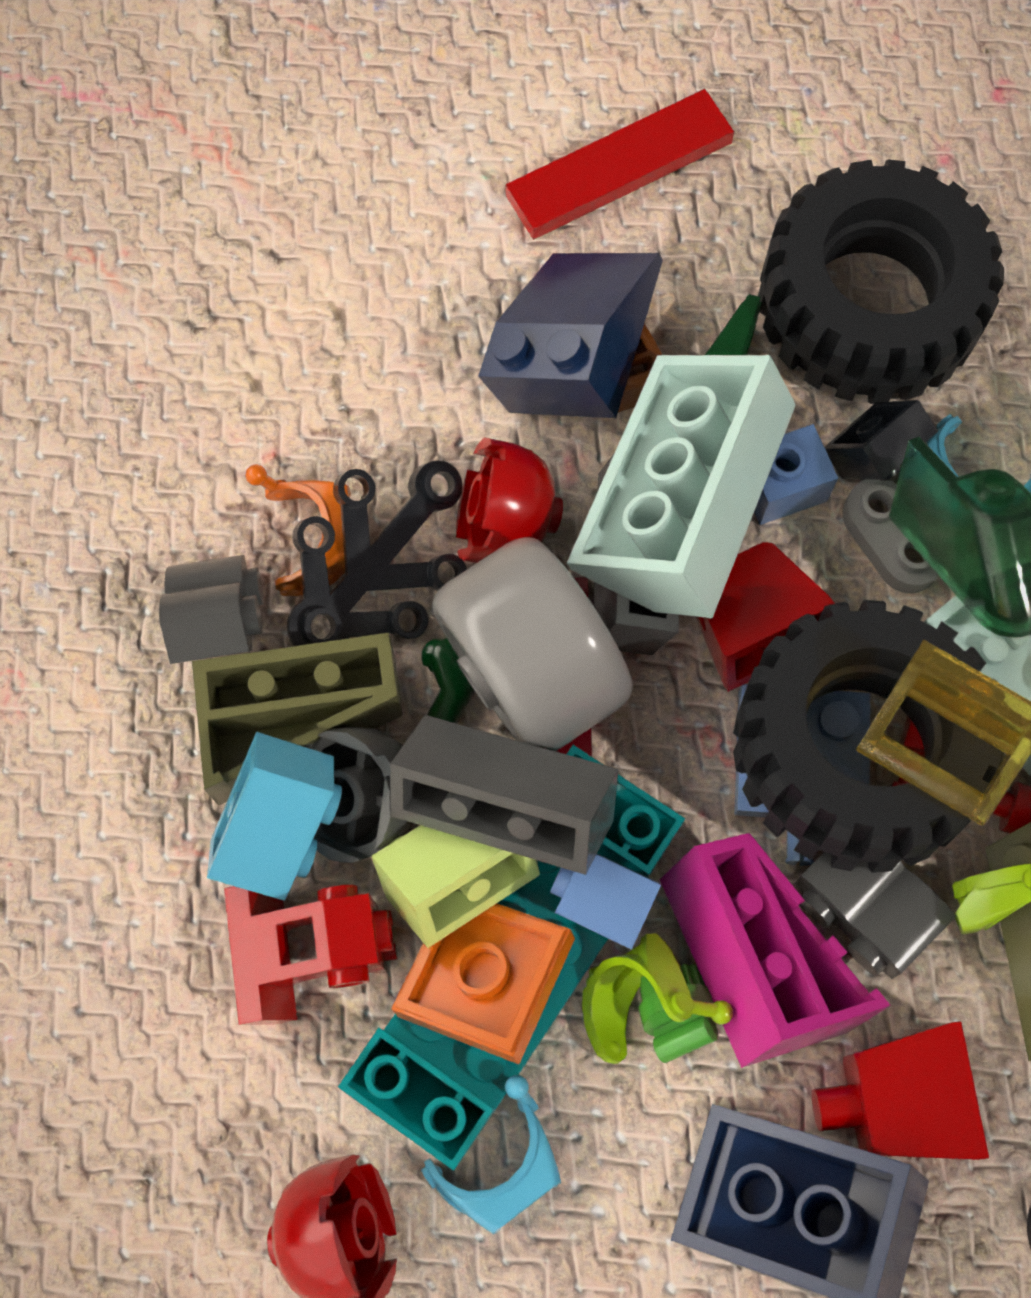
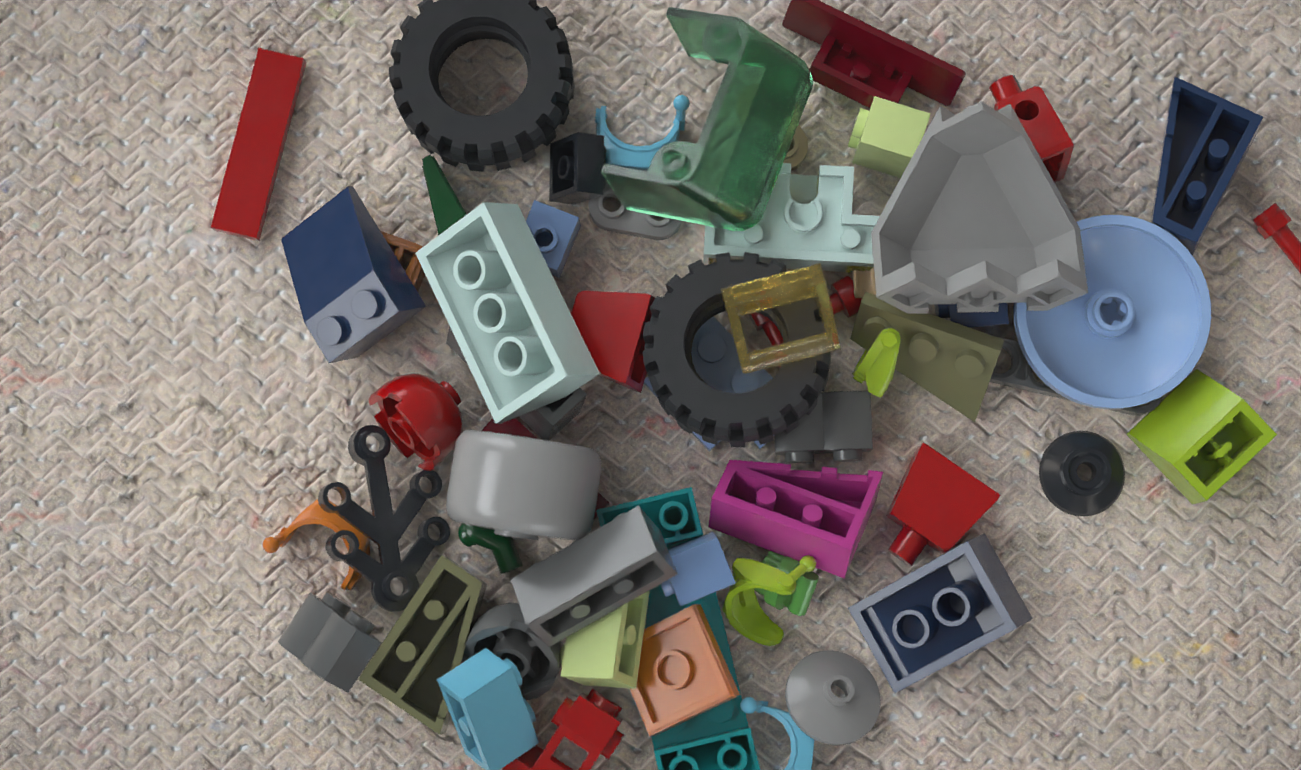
camera: 45 degrees left, 10 degrees up
none -> light grey dish [785,650,881,745]

